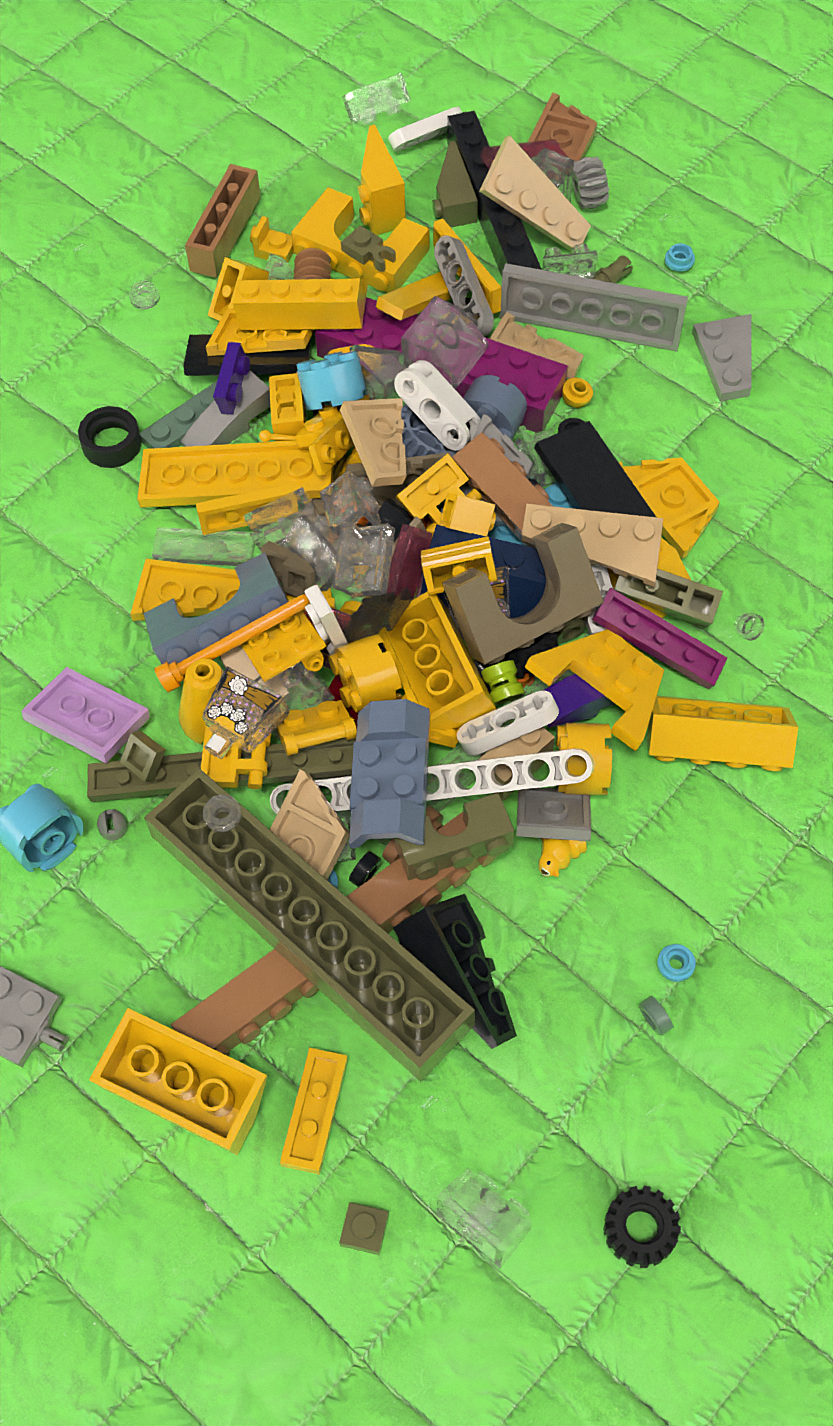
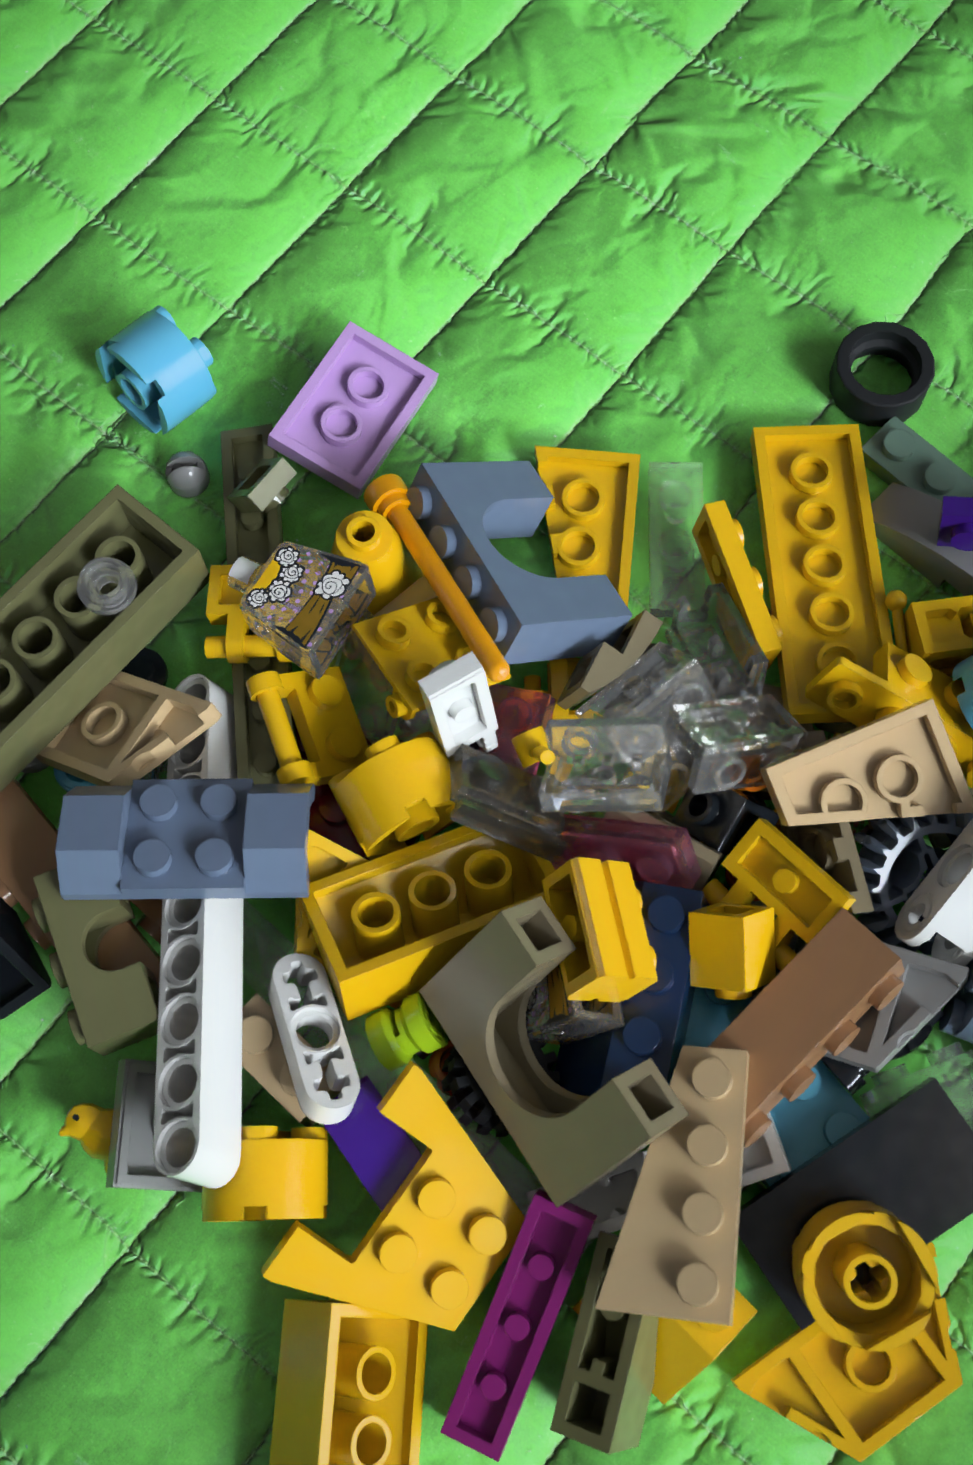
camera: 90 degrees right, 10 degrees up
none -> yellow hand [511,726,555,769]
none -> yellow brick [792,1200,938,1352]

